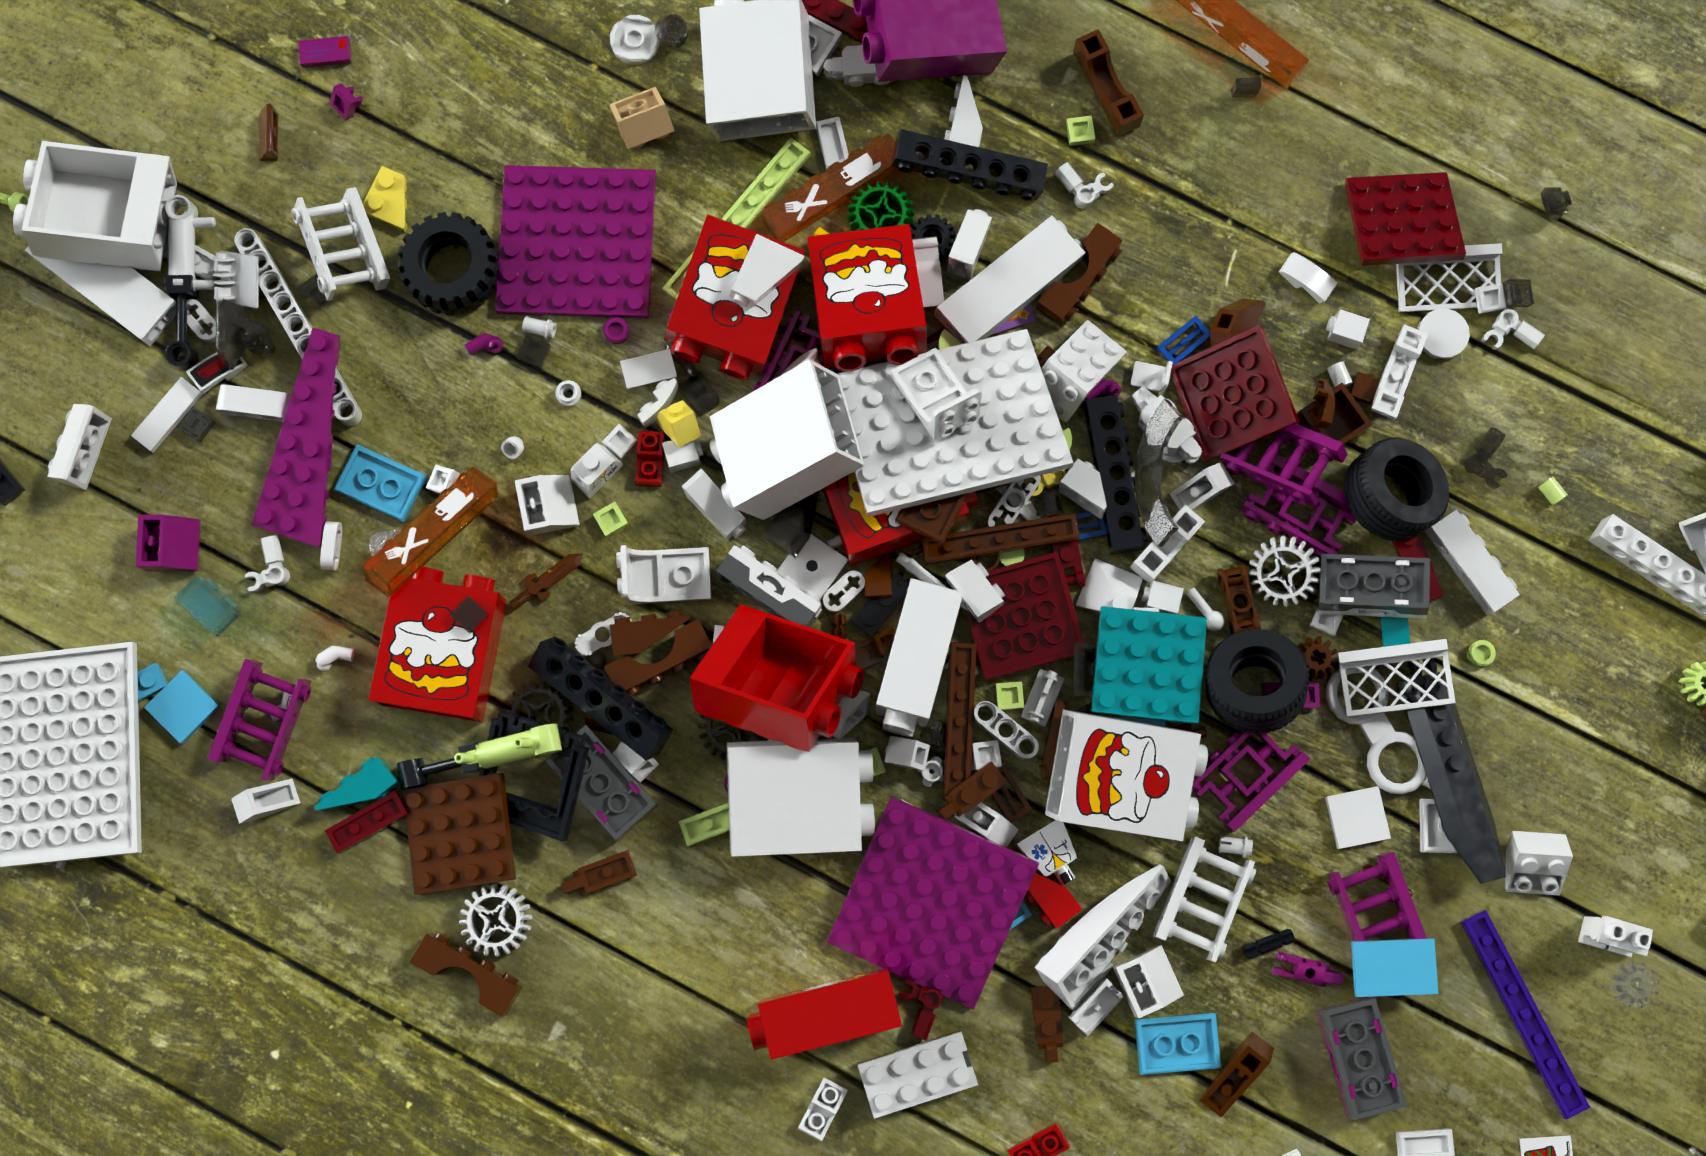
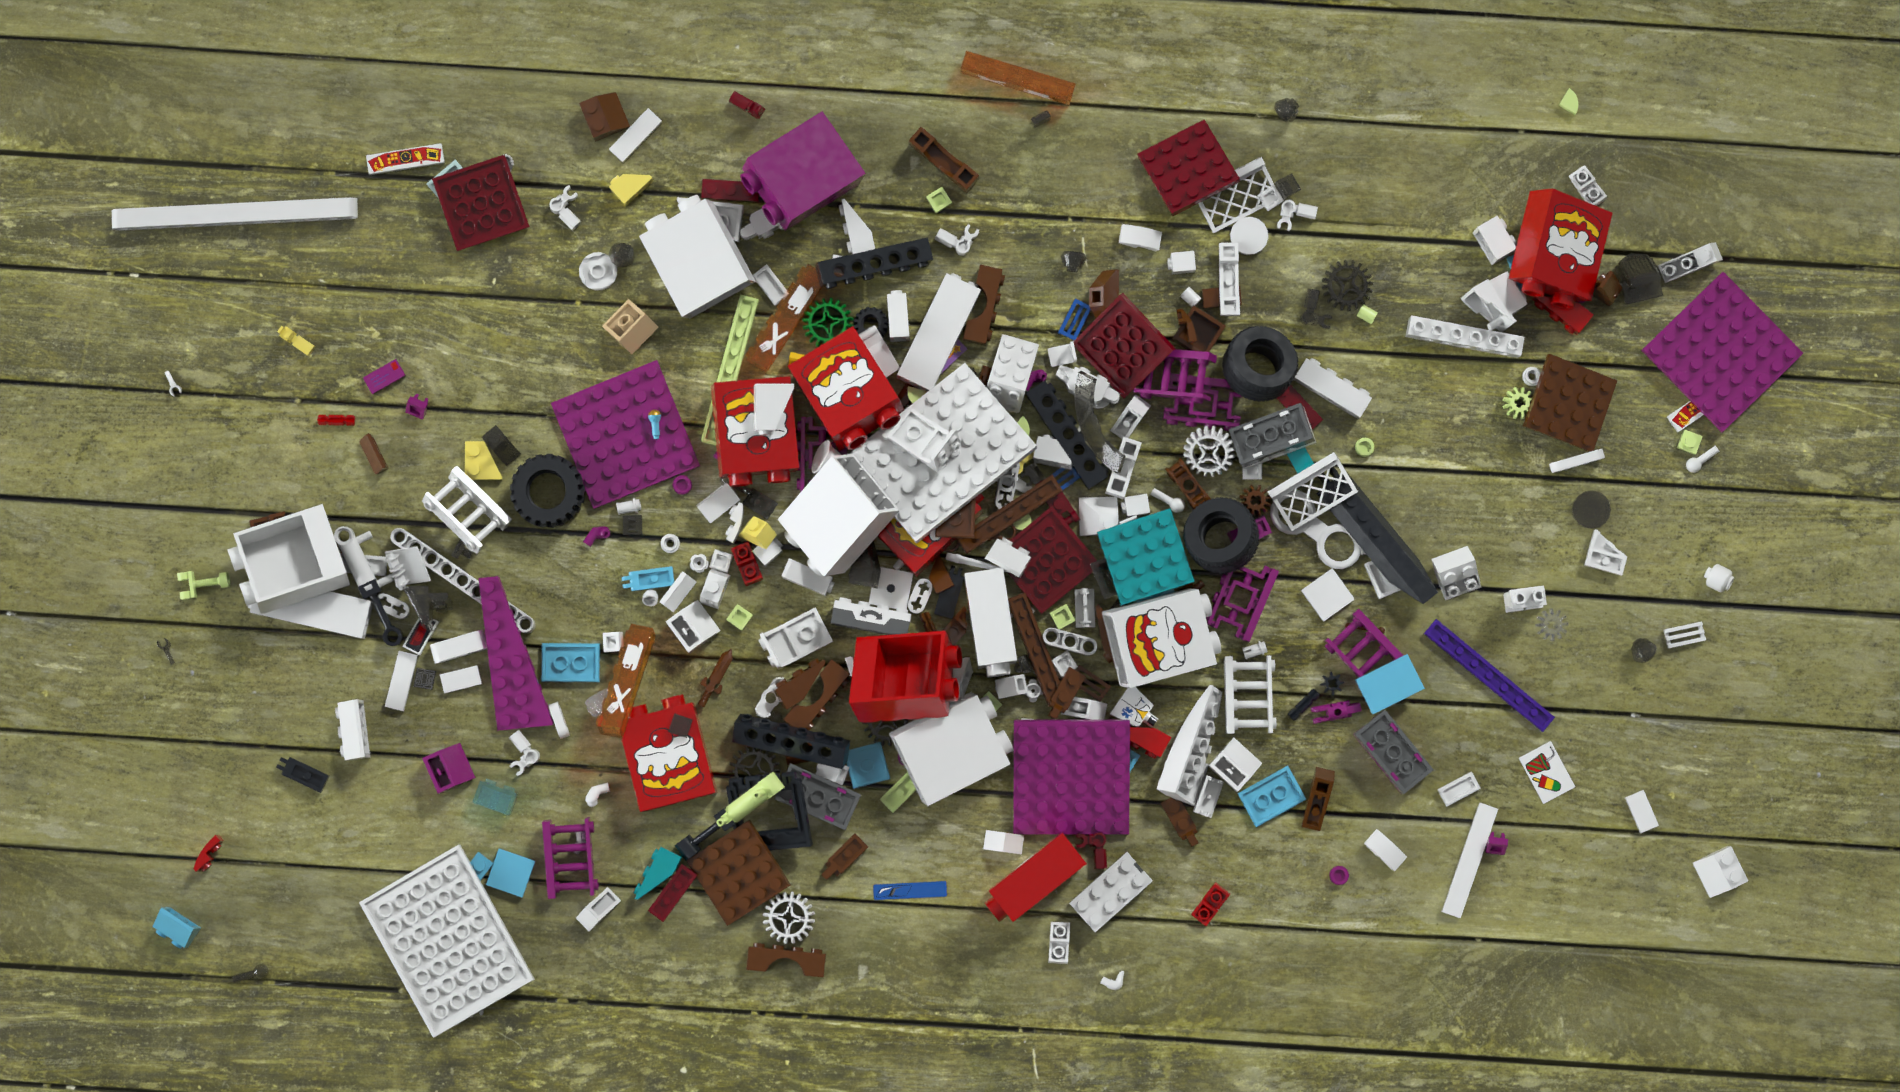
camera: 25 degrees left, 5 degrees up
none -> red axle [317,415,355,426]
none -> white tile [440,665,482,693]
none -> clear smoke slope [482,425,521,466]
none -> medium azure hinge [622,566,675,591]
none -> medium azure piece [648,410,661,439]
none -> white tile [660,571,696,612]
none -> white plate [690,554,709,573]
none -> medium azure tile [847,742,890,789]
none -> blue sticker [873,881,947,900]
none -> white slope [983,830,1024,854]
none -> clear smoke cone [1061,251,1087,273]
none -> black gear [1320,672,1344,696]
none -> clear smoke gear [1321,260,1373,312]

